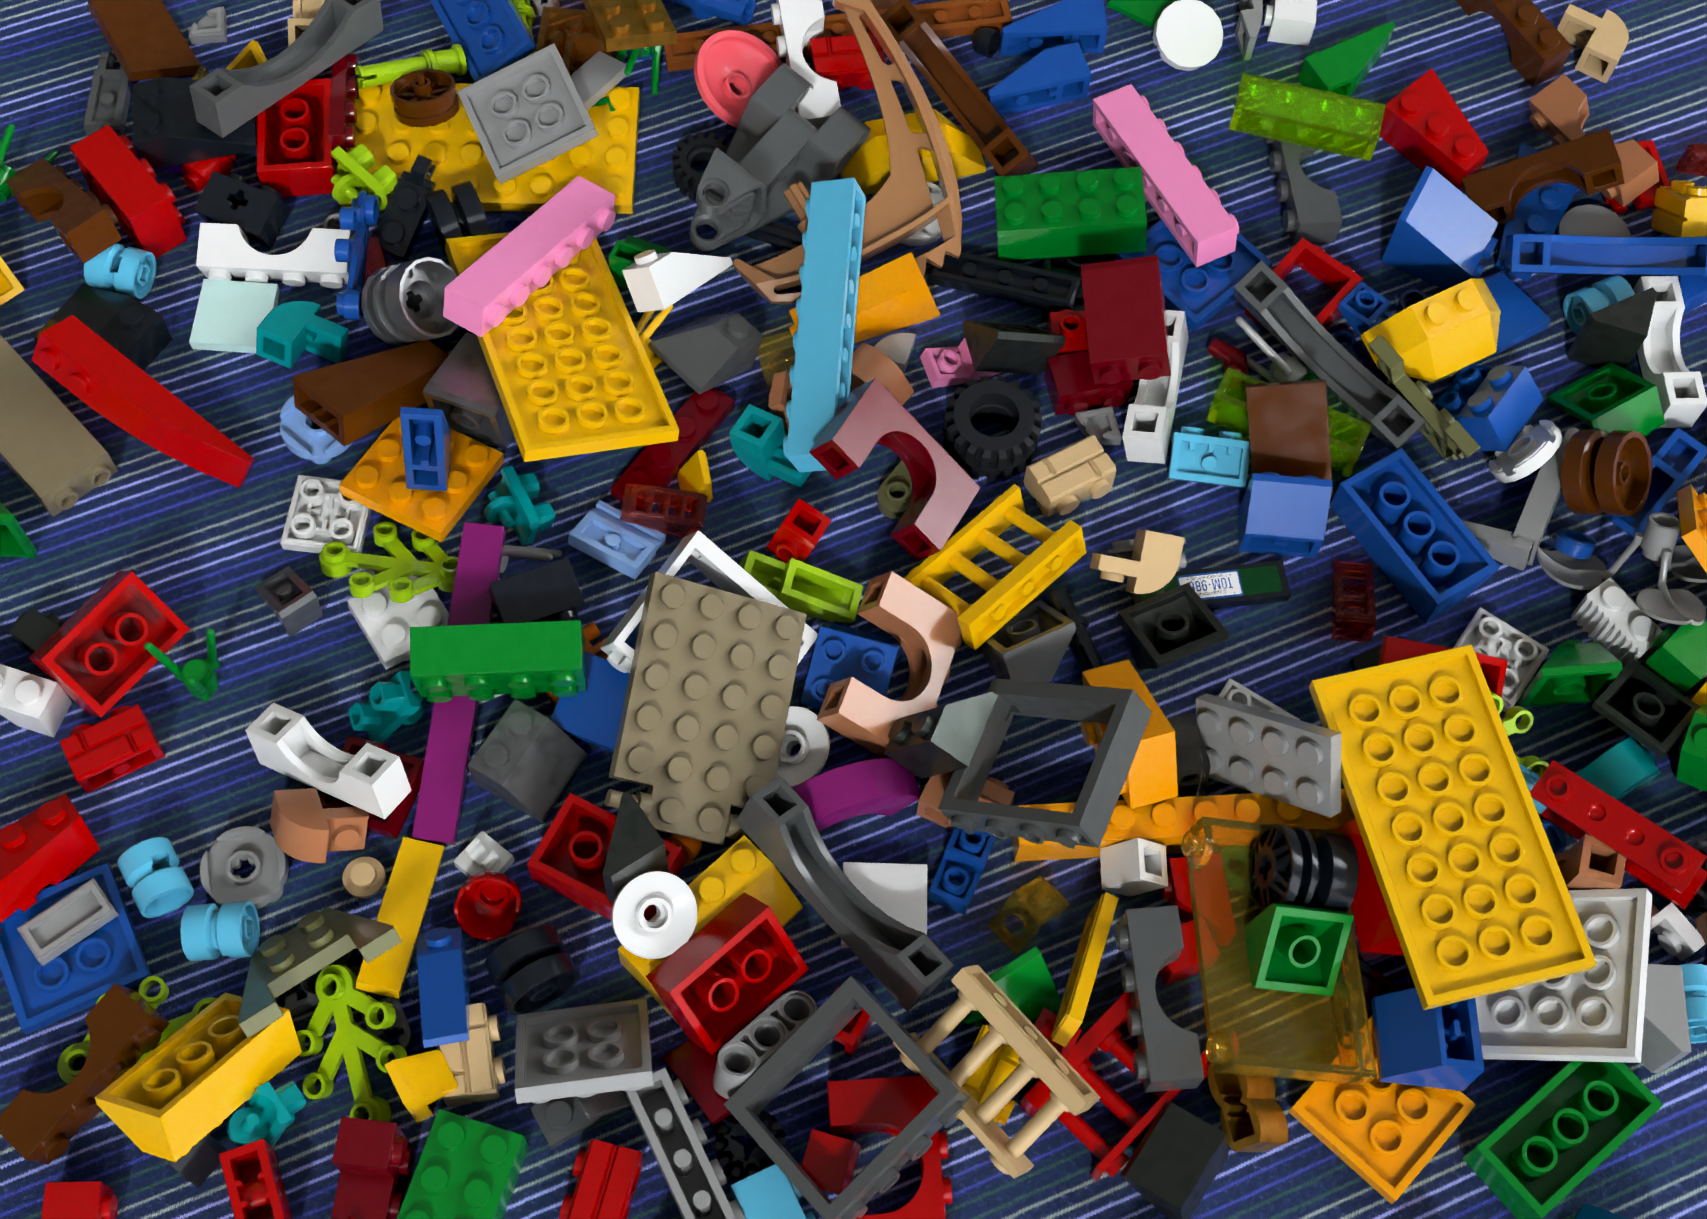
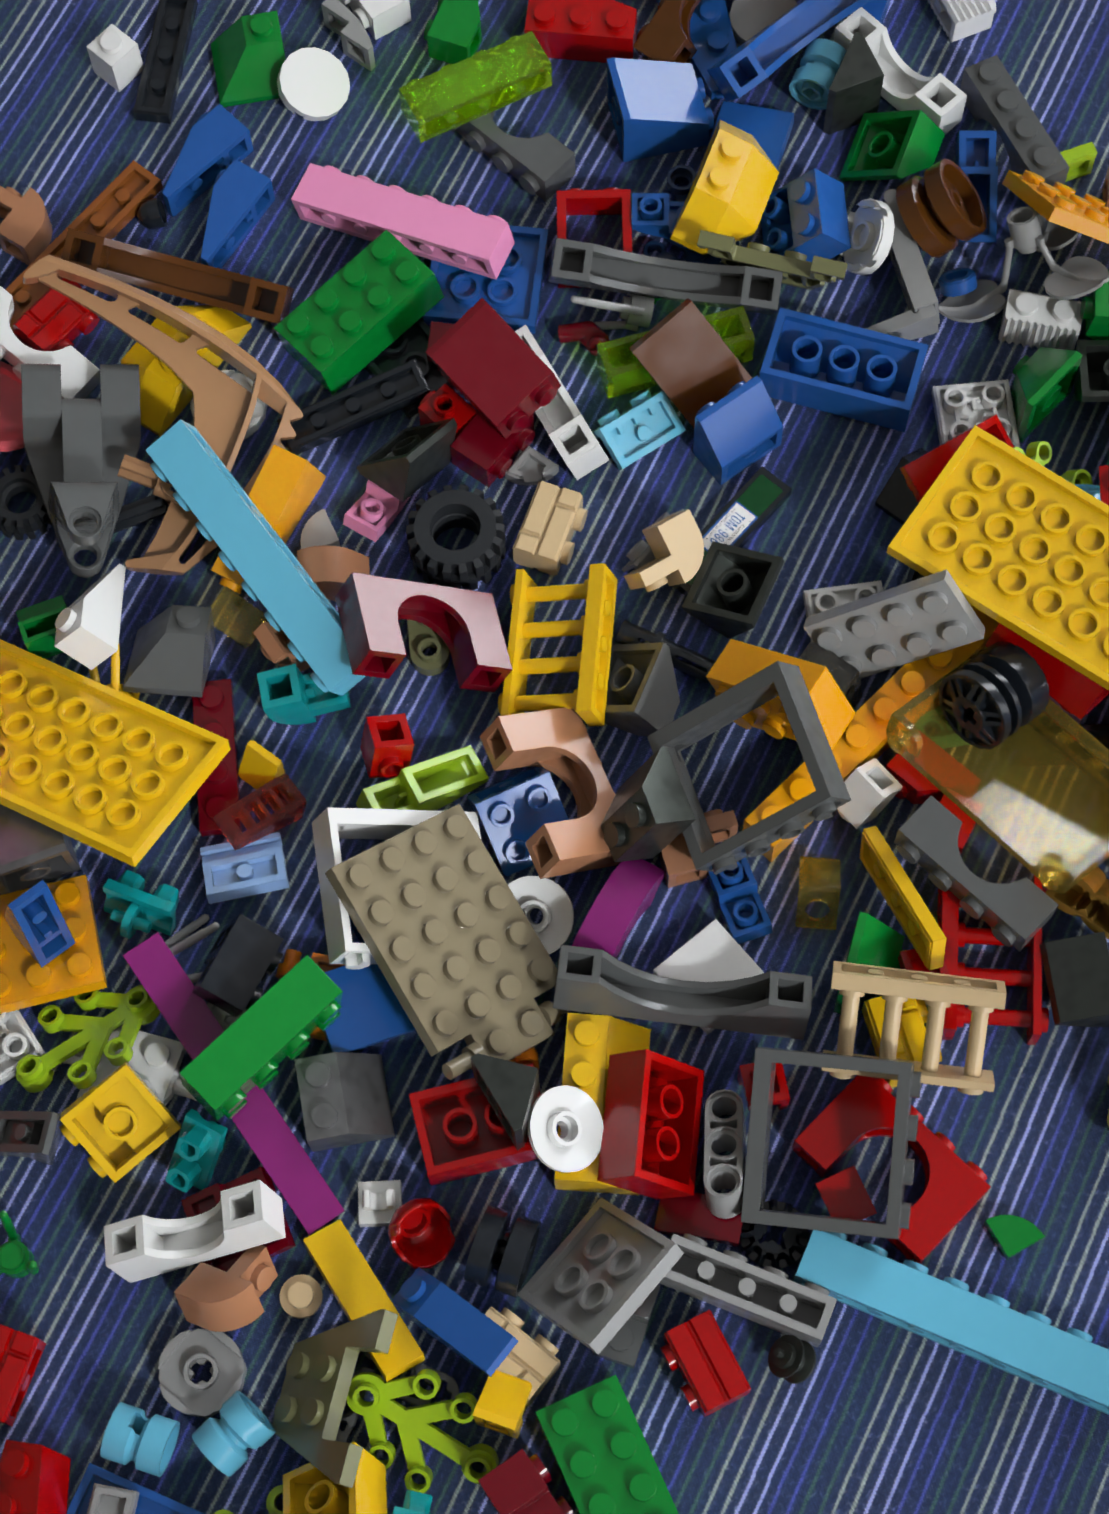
camera: 35 degrees left, 5 degrees up
green slope [1244,903,1354,996] -> none
clear red slope [1331,560,1376,642] -> none
none -> yellow plate [59,1061,181,1183]

